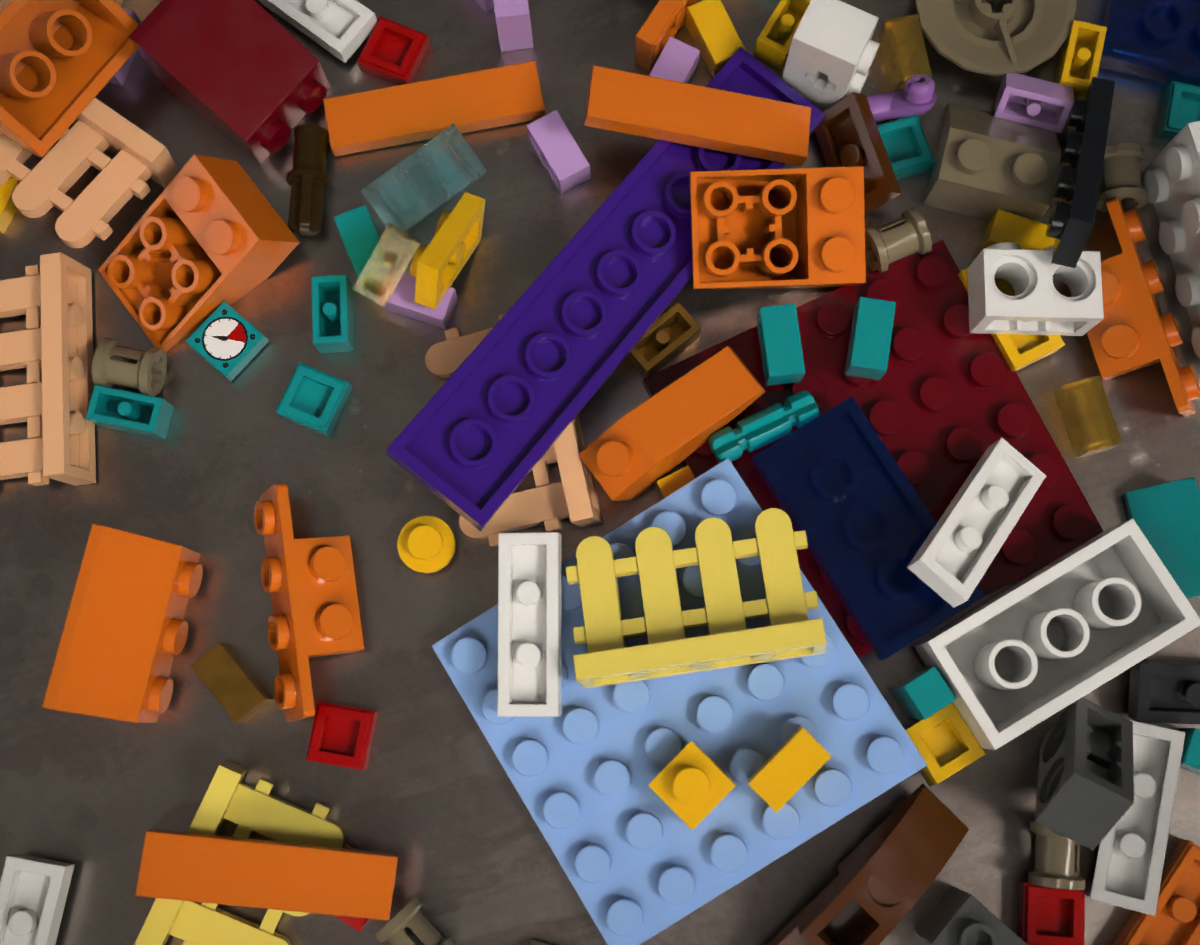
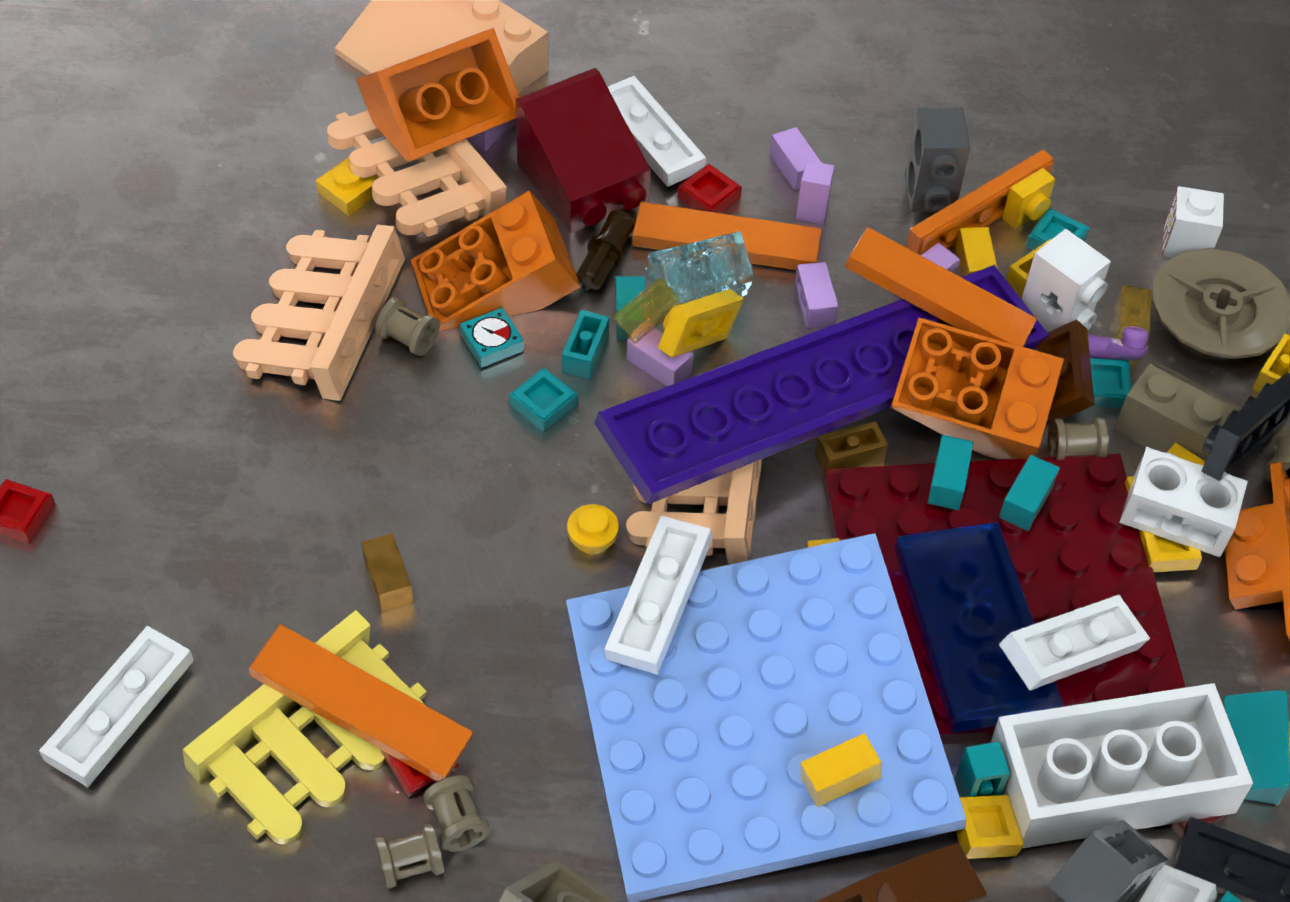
camera: 15 degrees right, 25 degrees down
orange slope [42,524,203,723] -> none
teal piece [85,385,174,440] -> none
orange bracket [254,483,364,722] -> none
red tile [306,701,379,771] -> none
light yellow fence [566,508,827,689] -> none
orange slope [578,346,766,501] -> none
yellow plate [648,740,736,831] -> none
teal axle [708,391,820,463] -> none
lavender piece [994,73,1074,133] -> none
clear yellow piece [1054,375,1122,459] -> none

